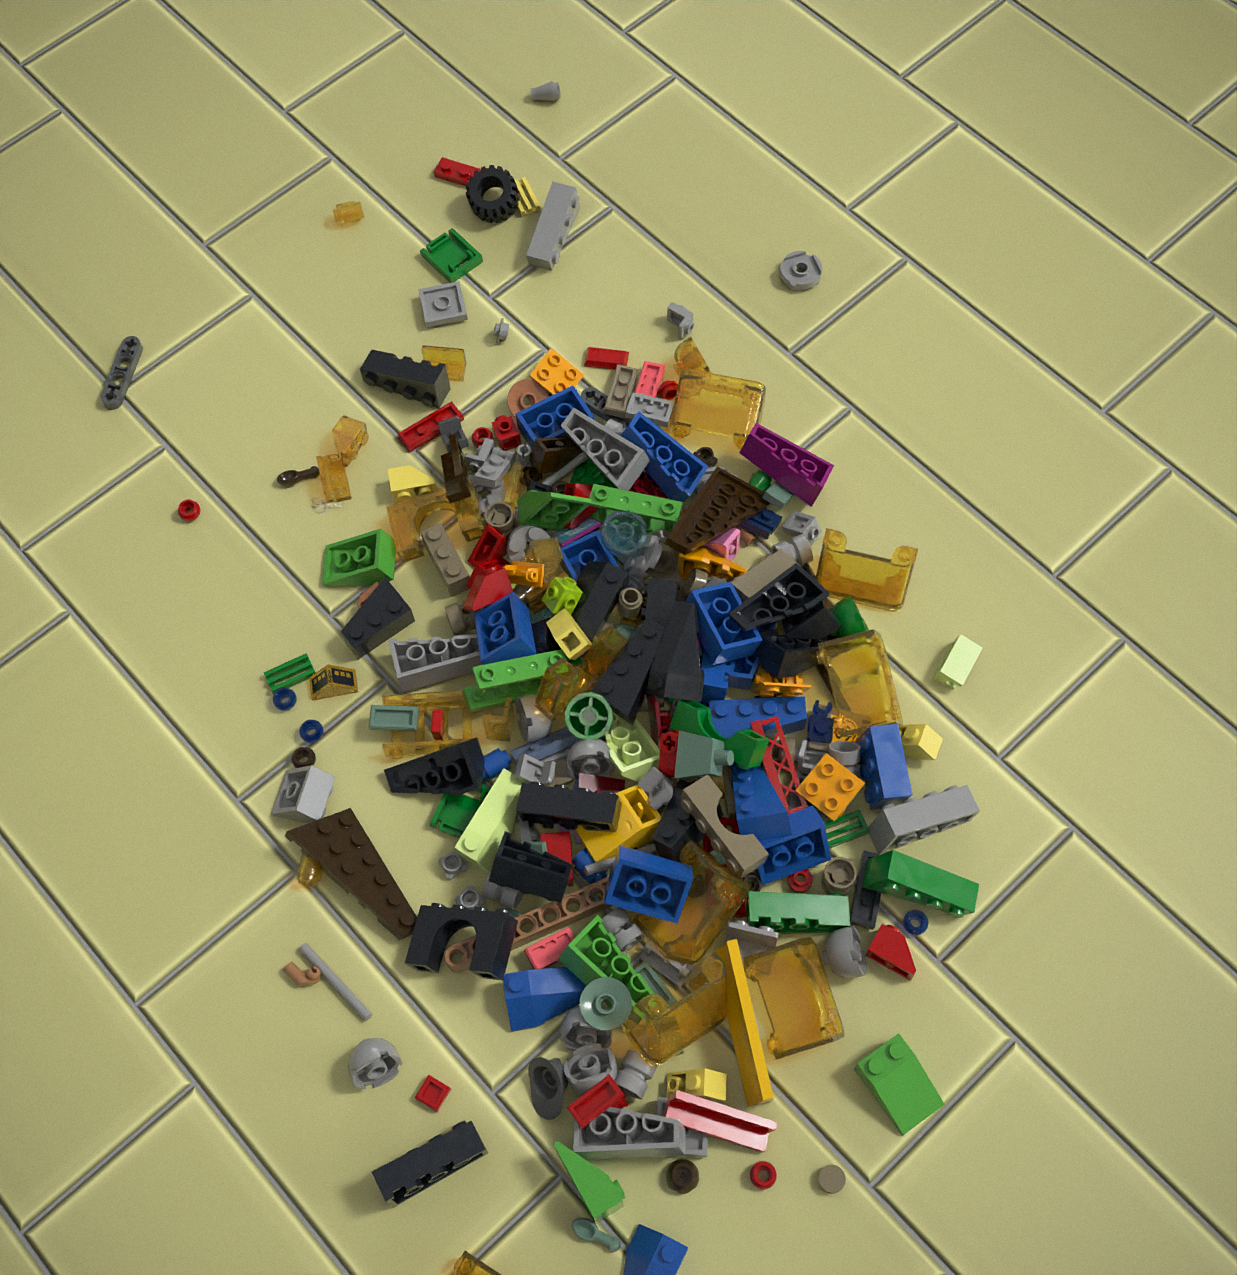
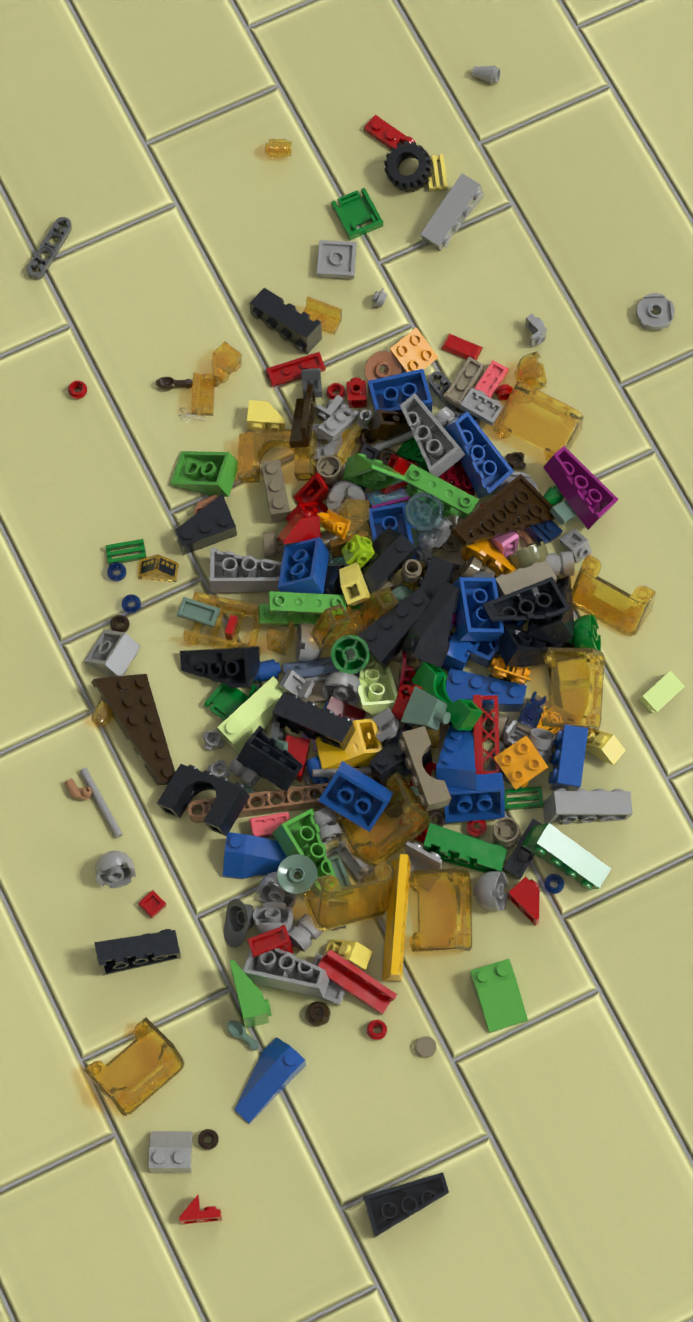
camera: 15 degrees right, 5 degrees up
none -> olive cylinder [508,541,548,569]

